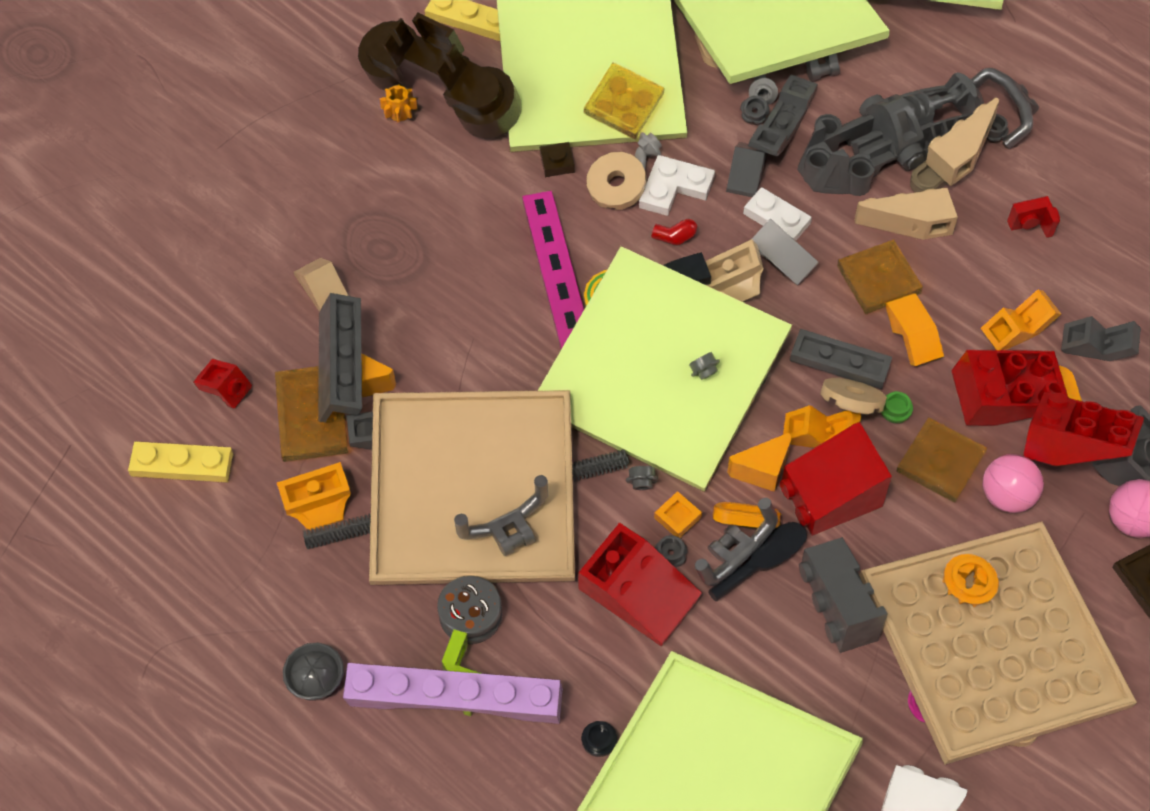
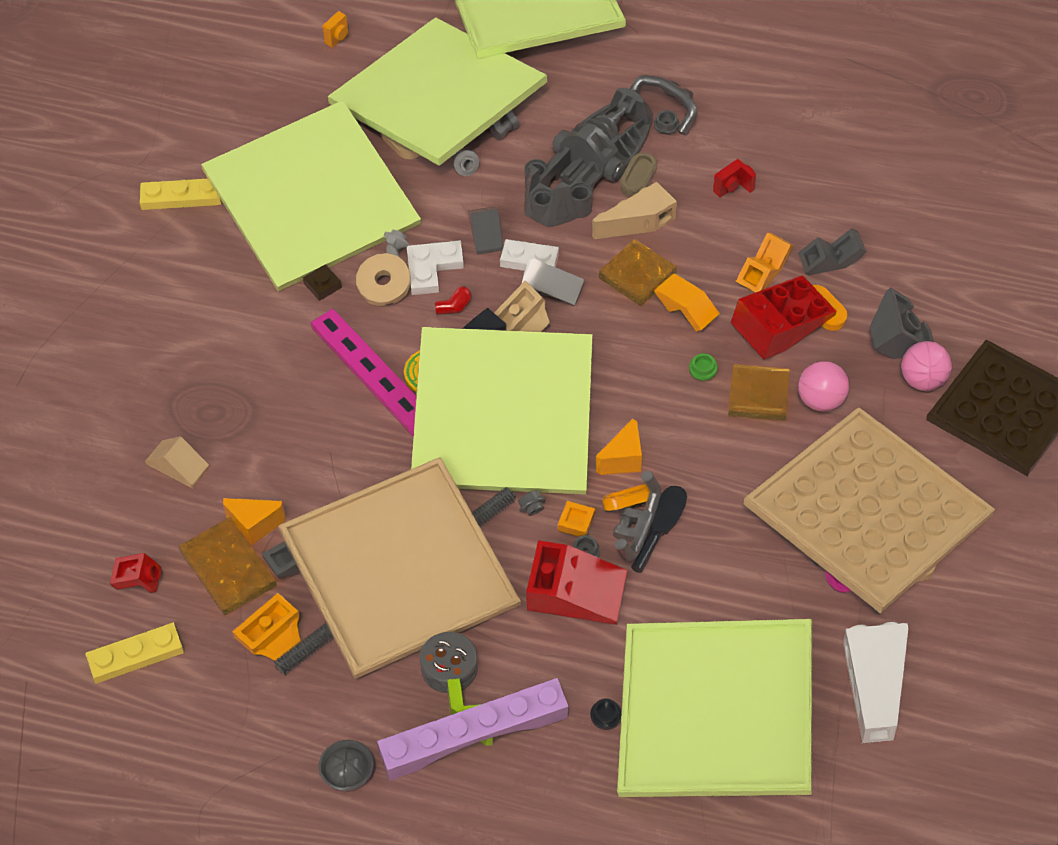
camera: 25 degrees left, 5 degrees down
dark grey panel [318,293,362,422] -> none
dark brown piece [358,12,521,139] -> none
light orange gear [380,85,417,122] -> none
flat silver piece [454,475,548,556] -> none
clear yellow plate [584,62,665,140] -> none
dark grey plate [689,352,720,380] -> none
dark grey plate [740,96,769,124] -> none
dark grey slope [748,75,818,156] -> none
red slope [780,422,892,536] -> none
light orange slope [783,405,861,448] -> none
dark grey plate [790,329,892,389] -> none
dark grey wedge [799,537,888,653] -> none
tan tile [820,378,887,414] -> none
tan slope [926,98,999,186] -> none
light orange gear [942,554,999,608] -> none
red slope [1023,392,1144,466] -> none

